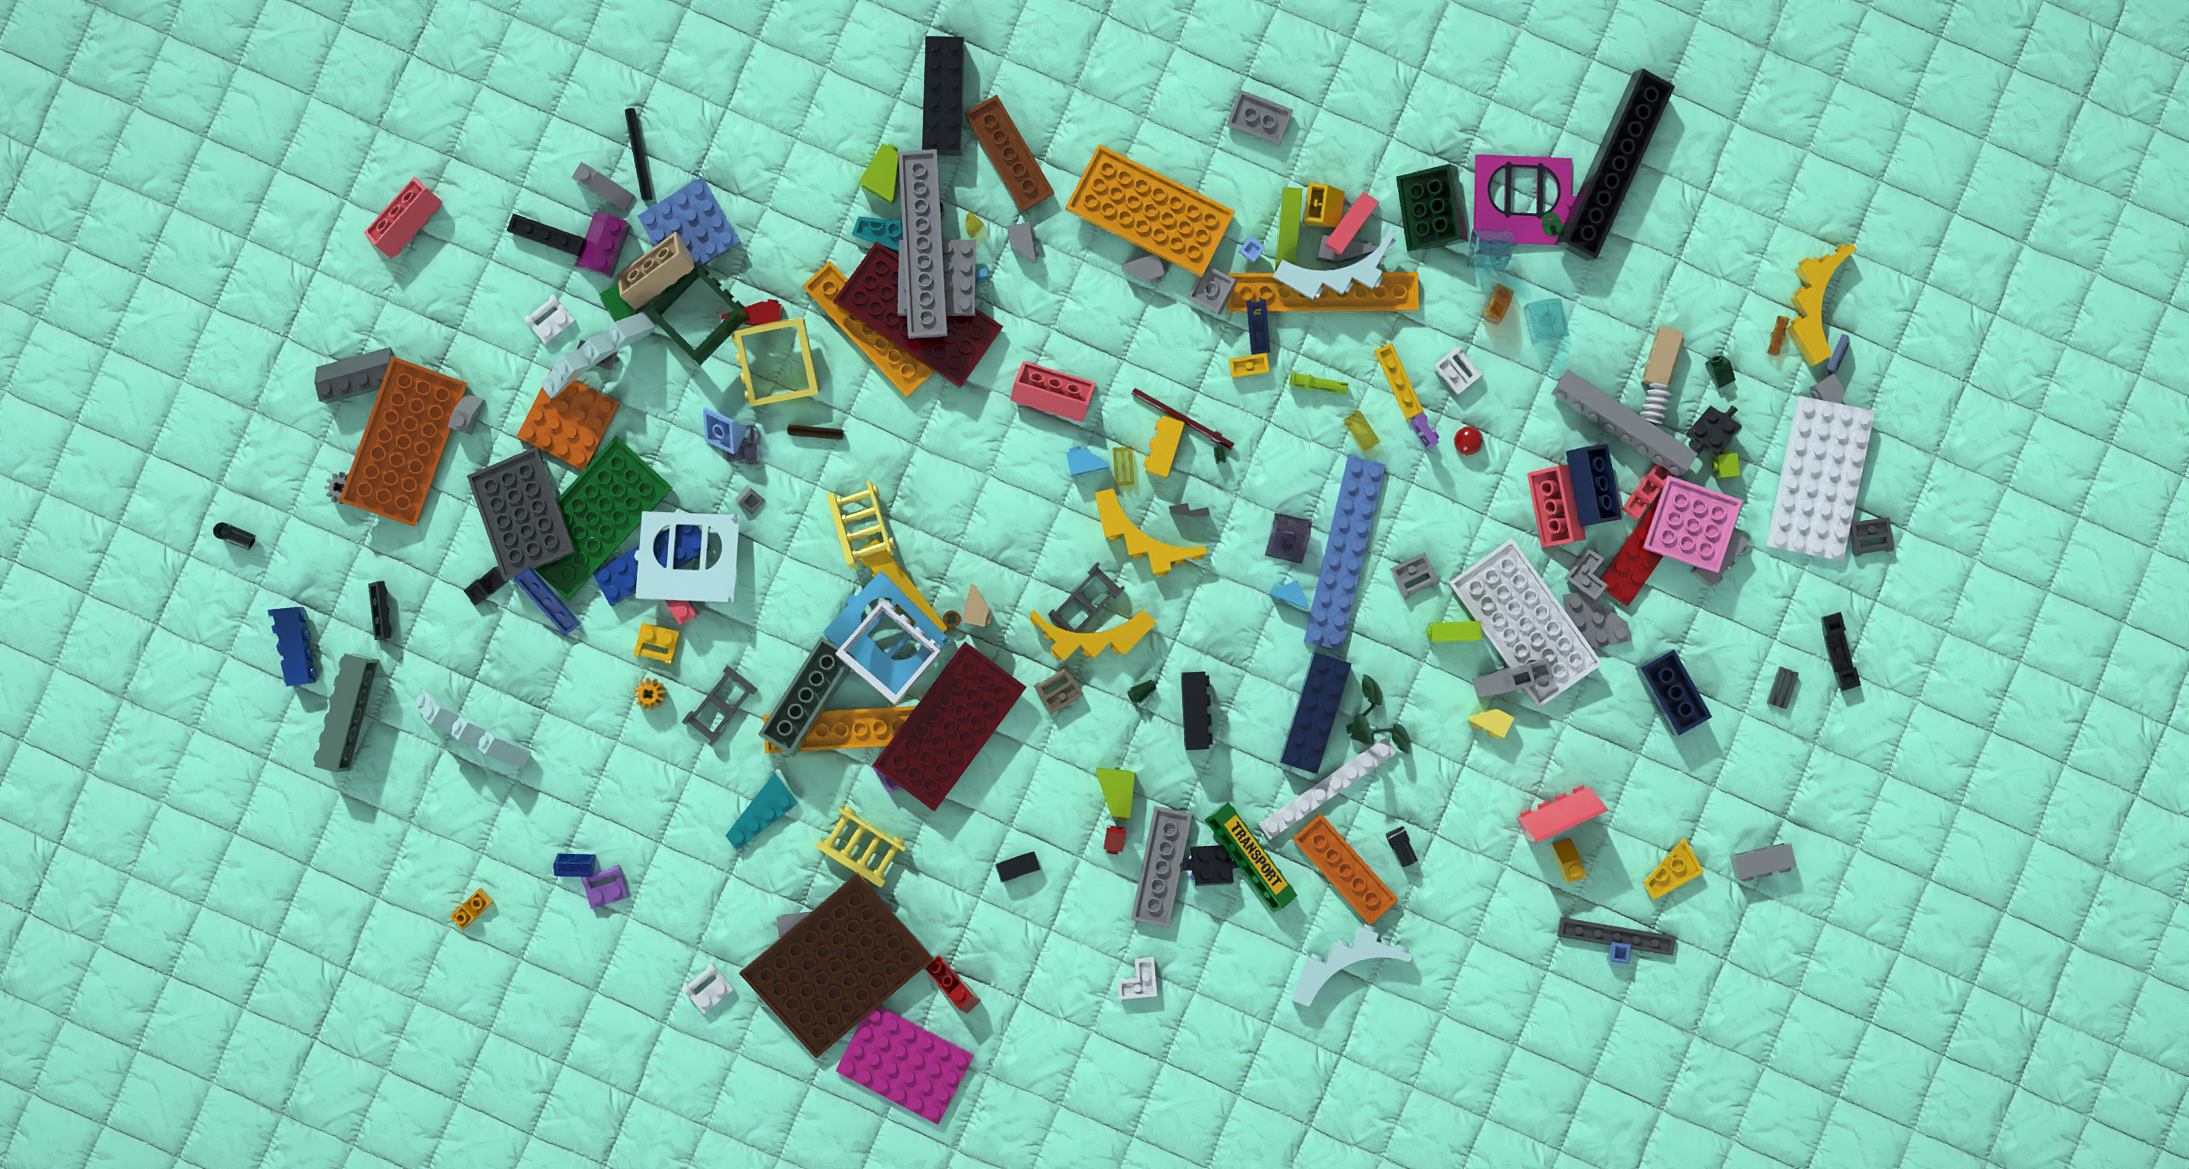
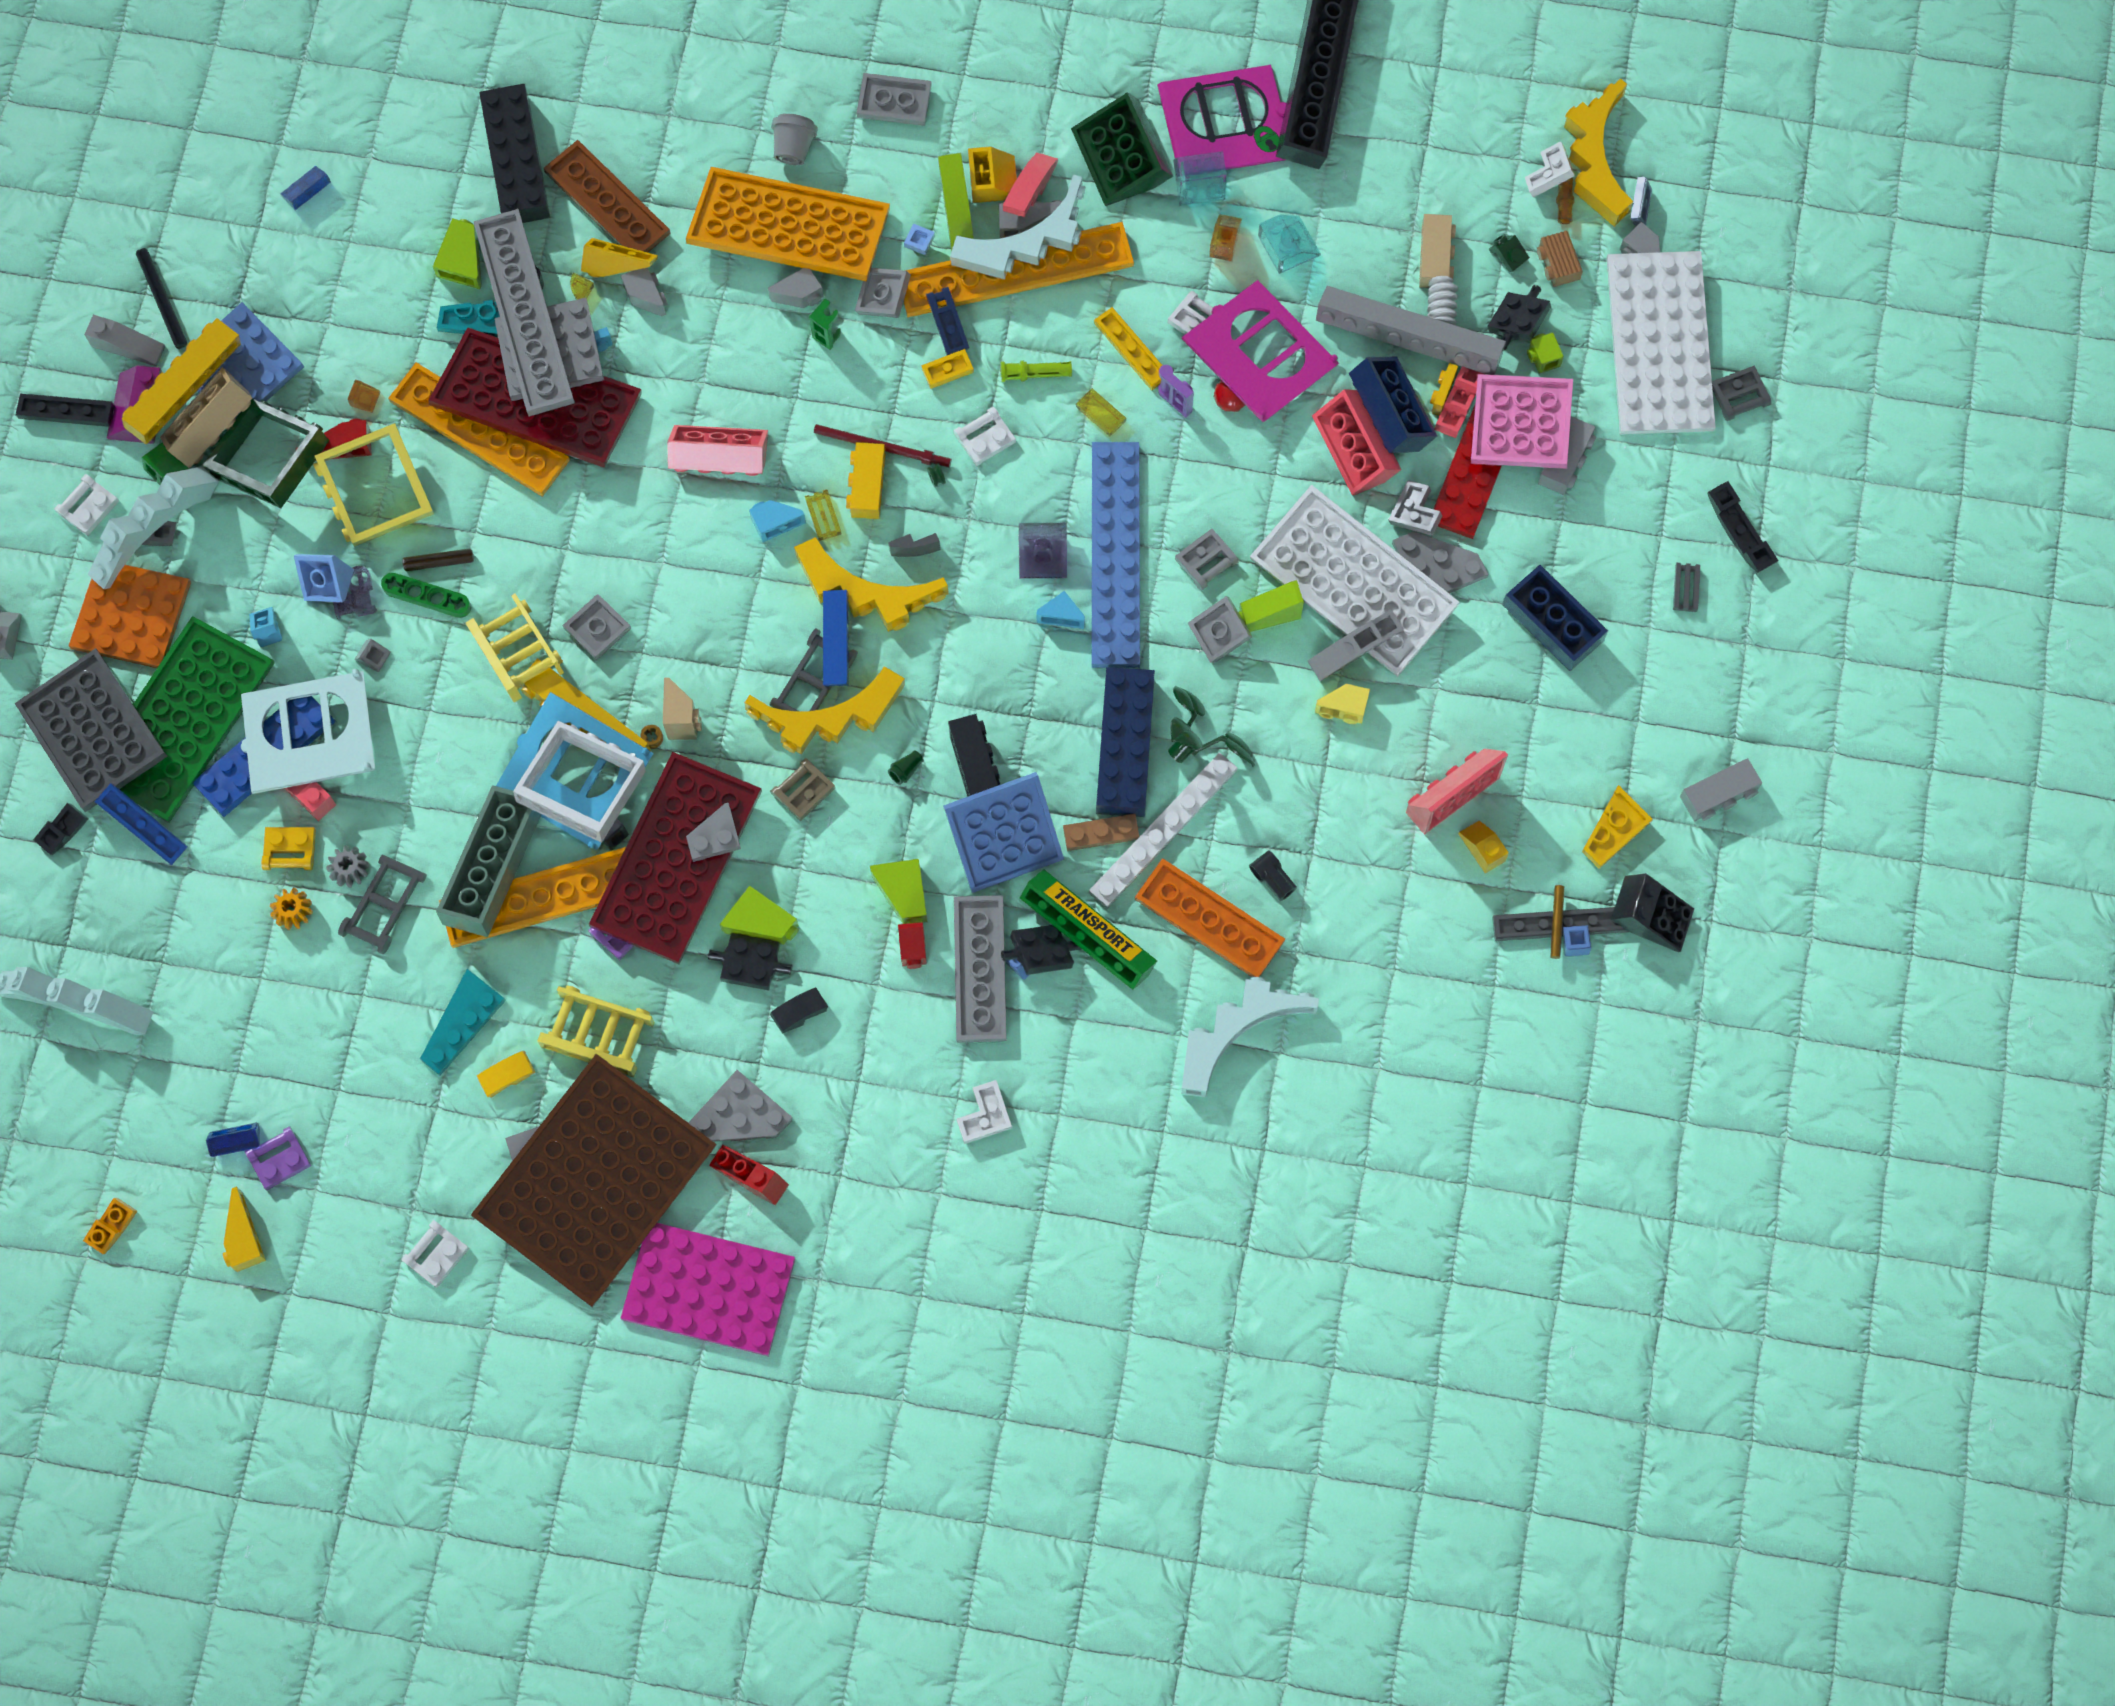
camera: 15 degrees left, 15 degrees down
none -> yellow brick [122,318,241,445]
none -> yellow slope [223,1186,266,1272]
none -> medium azure slope [249,607,282,647]
none -> clear blue slope [280,166,331,210]
none -> light grey gear [326,845,370,888]
none -> clear orange slope [348,380,381,413]
none -> green beam [381,573,471,618]
none -> yellow slope [476,1051,535,1097]
none -> light grey plate [562,594,631,660]
none -> yellow slope [581,238,658,277]
none -> black slope [603,819,629,851]
none -> light grey wing [686,803,741,862]
none -> light grey plate [688,1070,793,1142]
none -> black plate [708,933,792,991]
none -> lime slope [720,886,799,945]
none -> light grey piece [771,114,818,165]
none -> green hinge [809,298,841,350]
none -> blue tile [823,590,849,687]
none -> medium blue plate [943,772,1064,893]
none -> white plate [953,407,1016,466]
none -> medium nougat plate [1063,814,1139,851]
none -> dark pink door [1182,280,1339,422]
none -> light grey plate [1188,596,1252,664]
none -> yellow plate [1430,363,1458,416]
none -> white plate [1525,142,1575,197]
none -> medium nougat brick [1537,231,1583,287]
none -> pearl gold bar [1550,885,1565,959]
none -> black slope [1611,873,1695,952]

